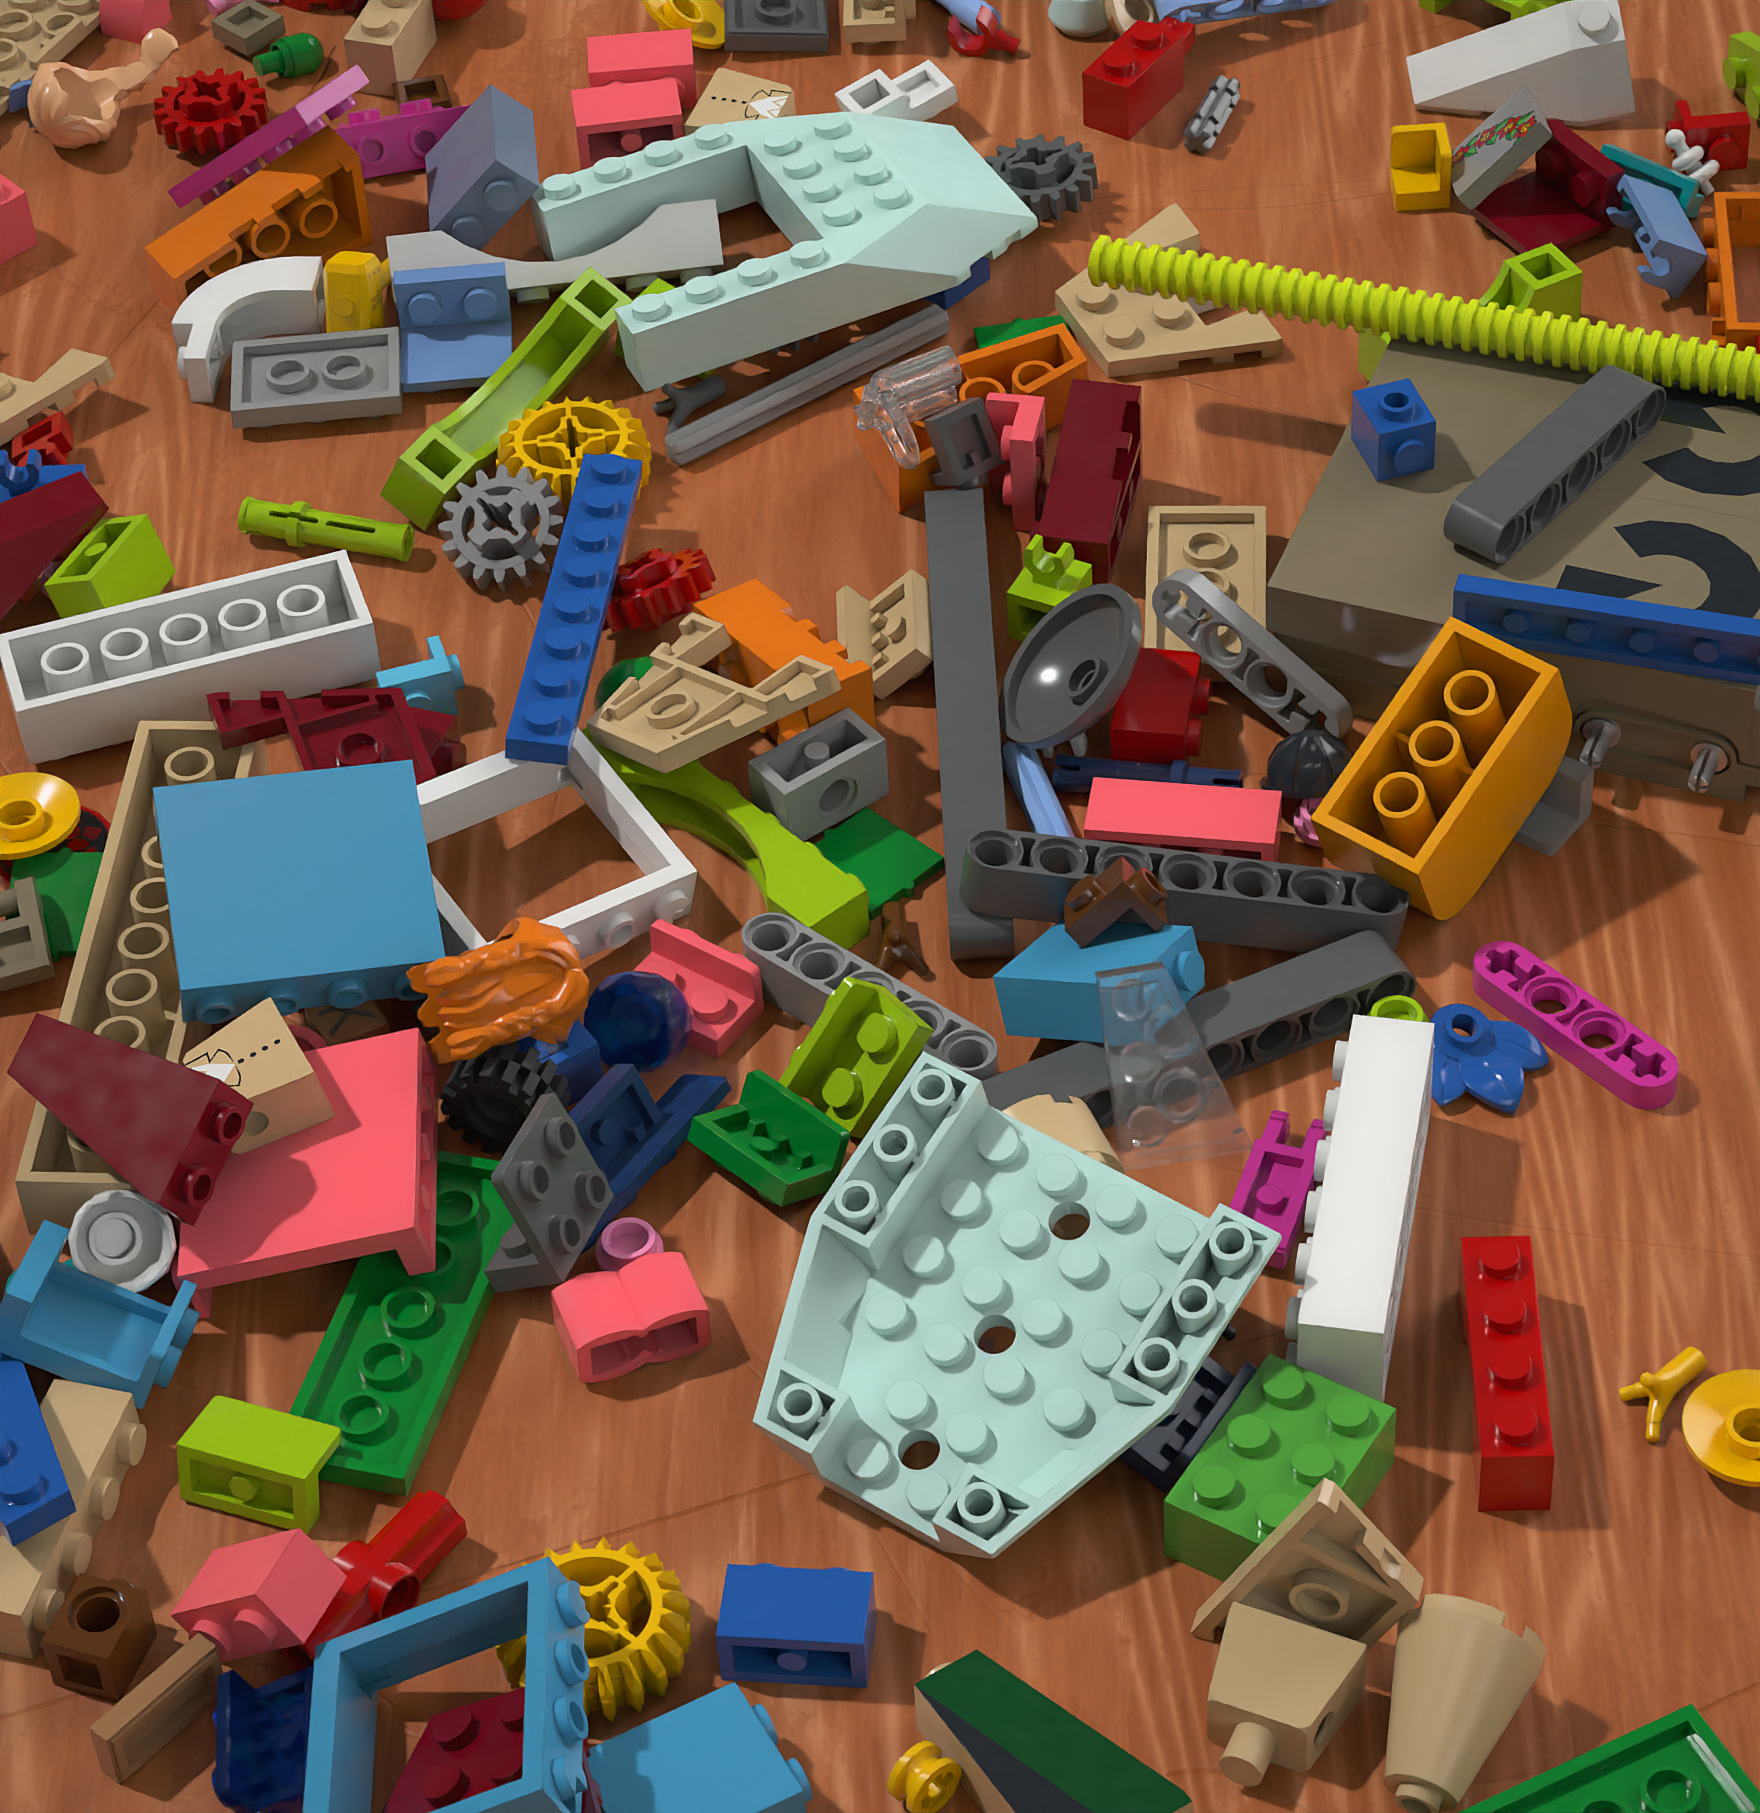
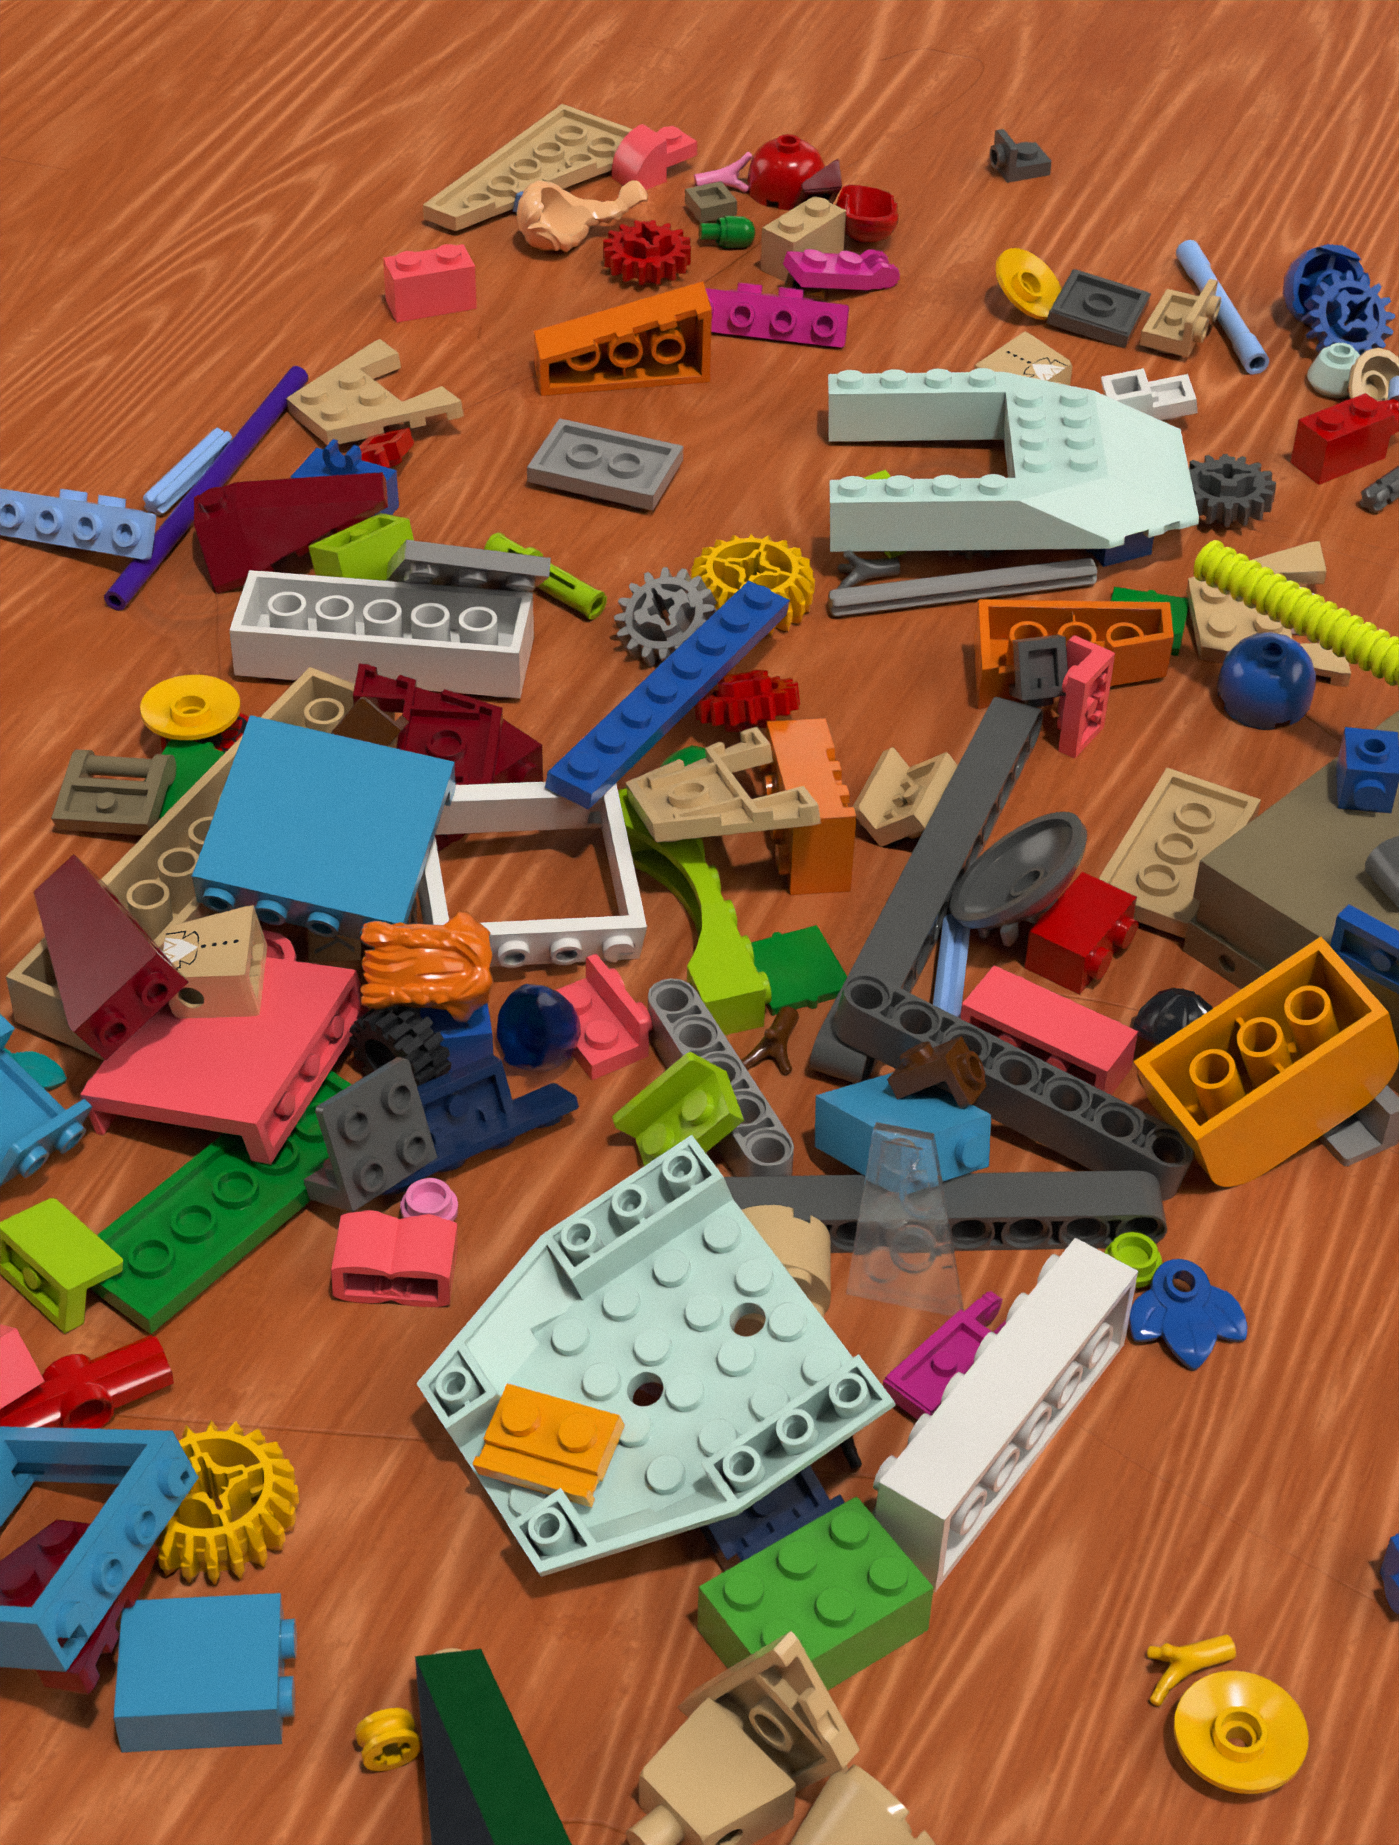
camera: 20 degrees right, 0 degrees up
white hair [68,1190,177,1293] -> none
dark pink plate [168,64,370,209] -> none
white arch [171,256,326,403] -> none
yellow piece [323,251,391,333] -> none
medium azure bracket [375,635,465,716] -> none
lime arch [380,266,633,531] -> none
white arch [386,199,724,310] -> none
medium blue bracket [394,262,513,393] -> none
sand blue brick [425,85,539,251] -> none
coral brick [571,78,684,170] -> none
coral brick [587,28,697,109] -> none
green bracket [687,1069,850,1207] -> none
blue brick [716,1563,877,1688] -> none
light grey brick [748,707,889,842] -> none
clear piece [854,345,962,469] -> none
red piece [946,5,1021,57] -> none
lime brick [1007,534,1092,642] -> none
dark red wedge [1029,379,1143,585] -> none
dark blue pin [1053,753,1244,795] -> none
light grey beam [1152,568,1353,739] -> none
red arch [1458,1236,1555,1512] -> none
dark pink beam [1472,941,1679,1110] -> none
none -> reddish brown panel [330,697,409,747]
none -> light grey plate [386,540,551,592]
none -> light orange plate [472,1383,625,1508]
none -> dark pink hinge [783,249,901,290]
none -> blue cylinder [1217,632,1316,730]

